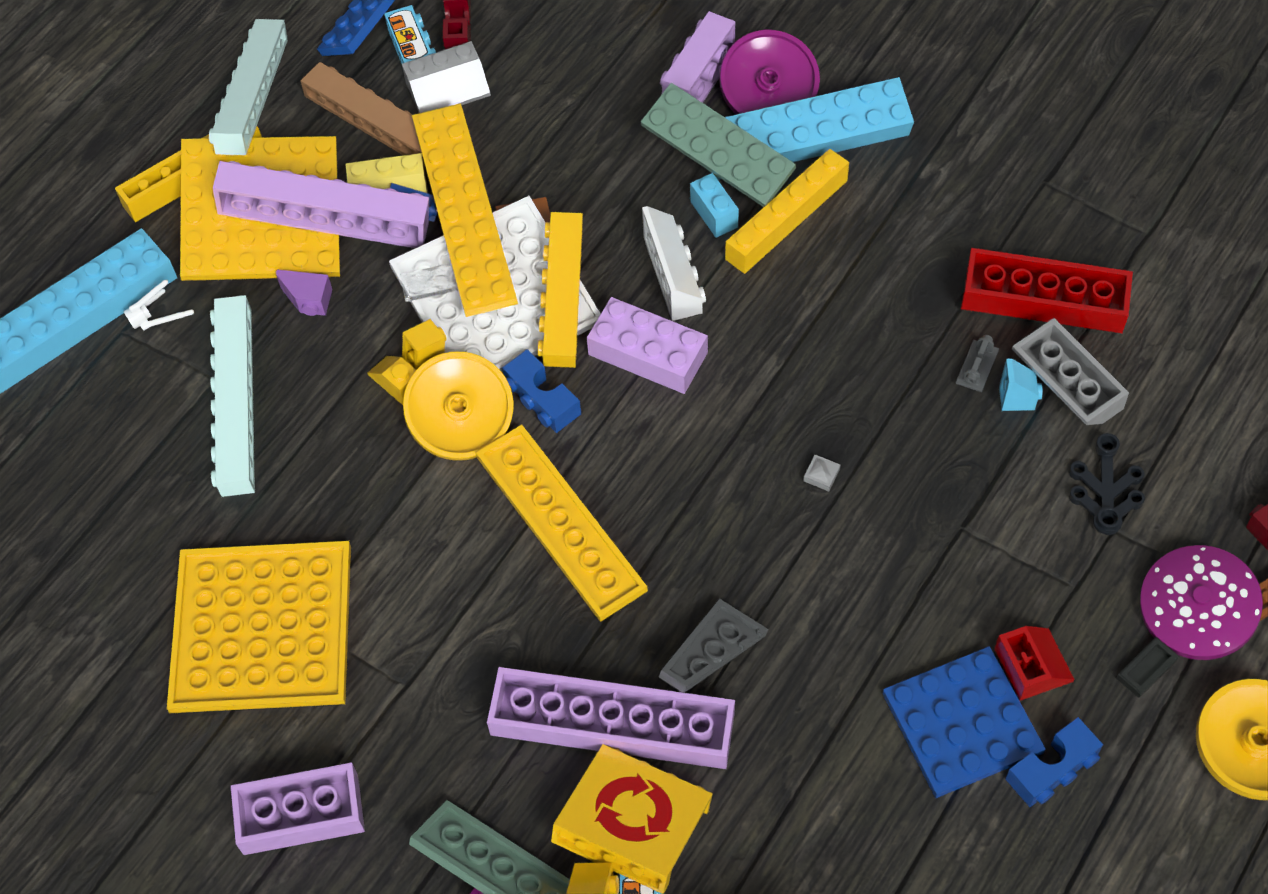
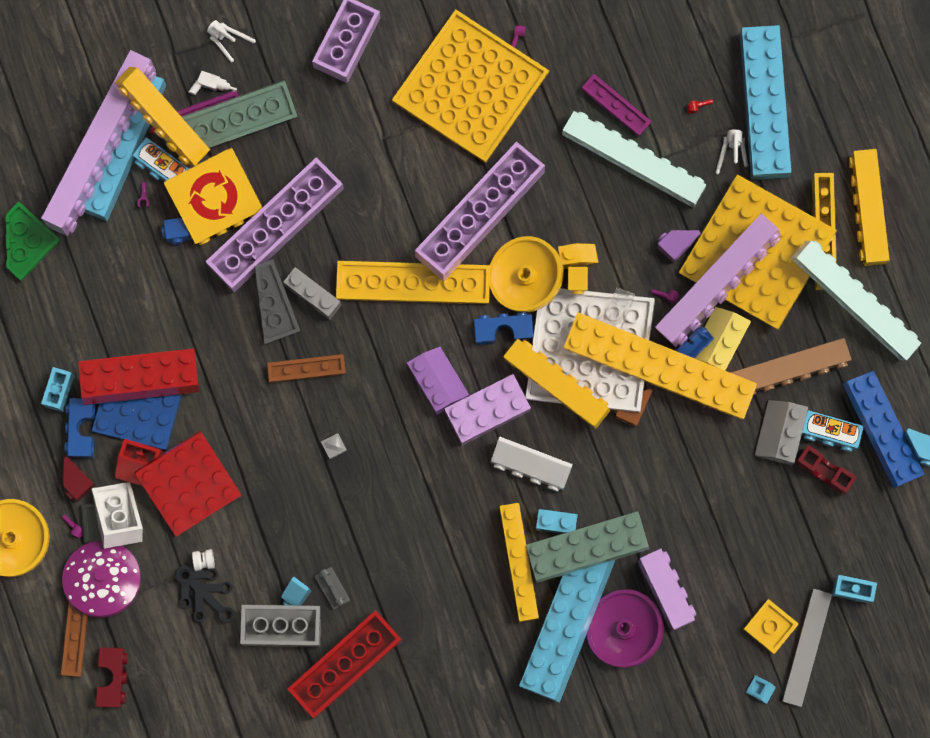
camera: 125 degrees right, 20 degrees up
none -> medium azure brick [41,367,75,412]
none -> magenta hand [62,514,83,538]
none -> dark red slope [63,456,96,502]
none -> red brick [78,348,199,405]
none -> white slope [92,482,143,549]
none -> red plate [135,430,241,536]
none -> blue brick [161,218,191,245]
none -> white wheel [192,549,215,571]
none -> dark orange plate [267,354,346,383]
none -> light grey arch [283,267,341,320]
none -> medium lavender slope [407,347,469,415]
none -> lavender brick [415,142,545,281]
none -> magenta hand [511,26,525,48]
none -> magenta plate [581,74,652,137]
none -> magenta hand [651,289,679,303]
none -> red hand [687,99,713,114]
none -> yellow brick [849,149,889,266]

